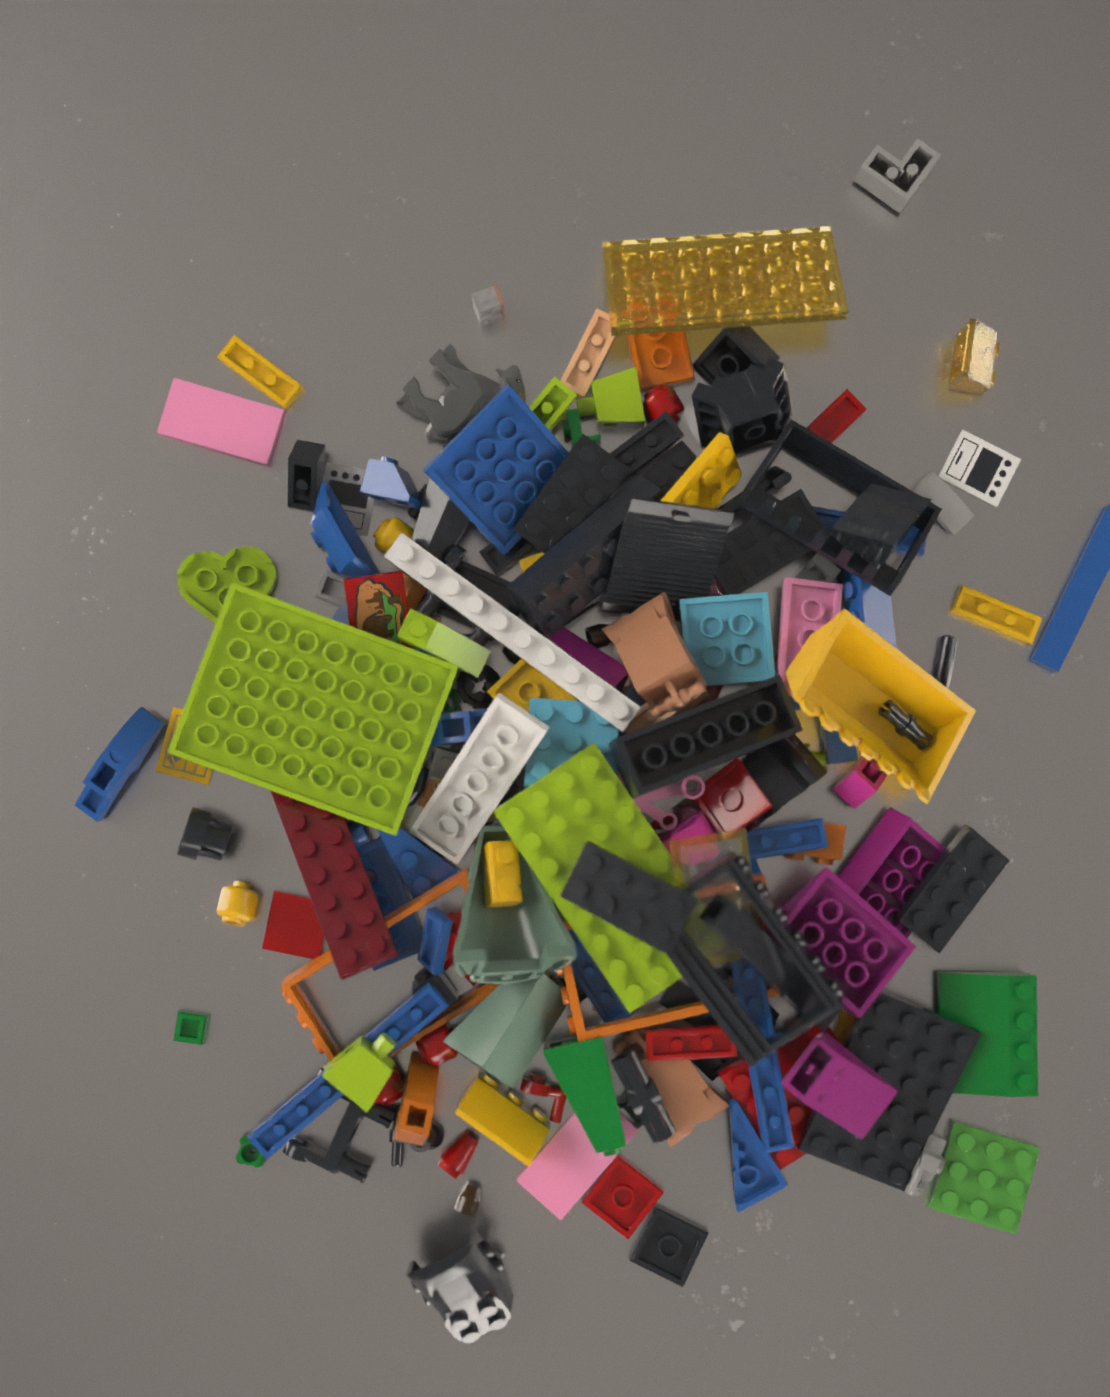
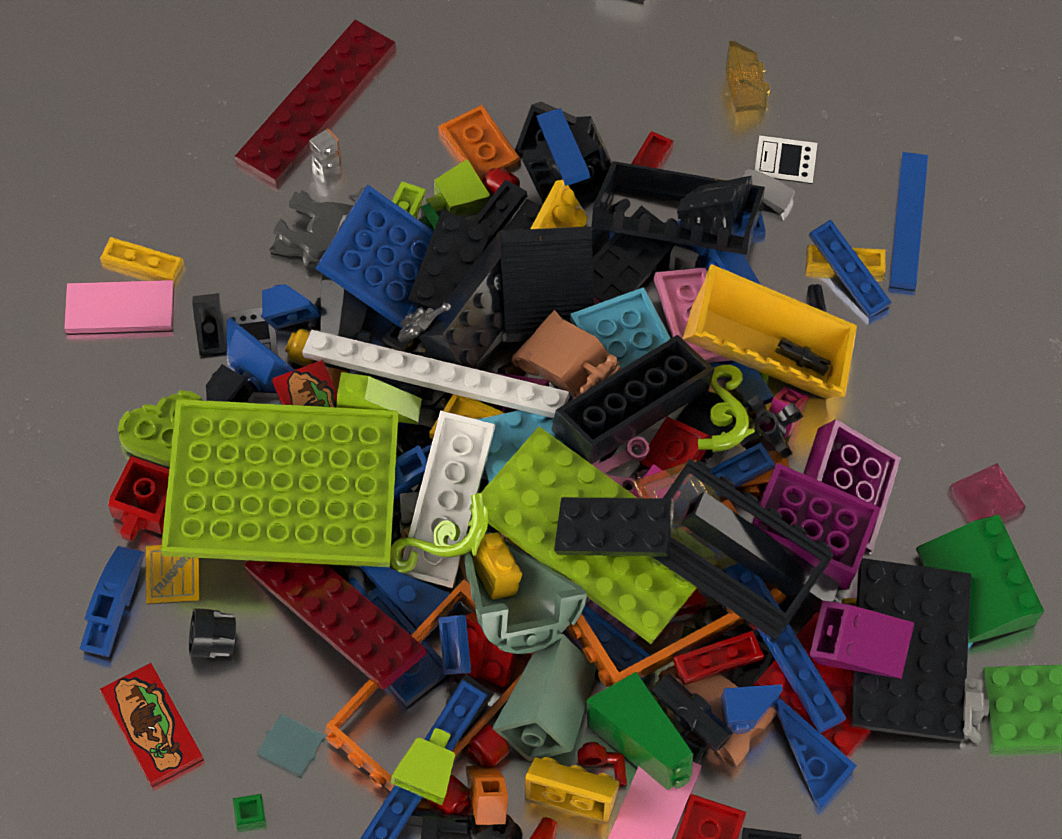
camera: 20 degrees left, 25 degrees down
yellow head [217,881,259,927] -> none
red tile [262,890,325,959] -> none
light nougat plate [560,309,622,398] -> none
clear yellow plate [602,226,849,336] -> none
black plate [894,824,1010,954] -> none
none -> tile [100,663,203,786]
none -> red hinge [108,456,169,542]
none -> black slope [206,364,255,403]
none -> dark red plate [235,19,396,186]
none -> clear light blue piece [257,714,325,777]
none -> lime plant [390,493,488,573]
none -> flat silver piece [398,303,451,343]
none -> blue tile [537,108,590,186]
none -> lime plant [698,365,755,452]
none -> blue slope [720,684,783,734]
none -> black pin [740,395,804,459]
none -> blue tile [809,219,891,318]
none -> clear pink plate [949,463,1026,522]

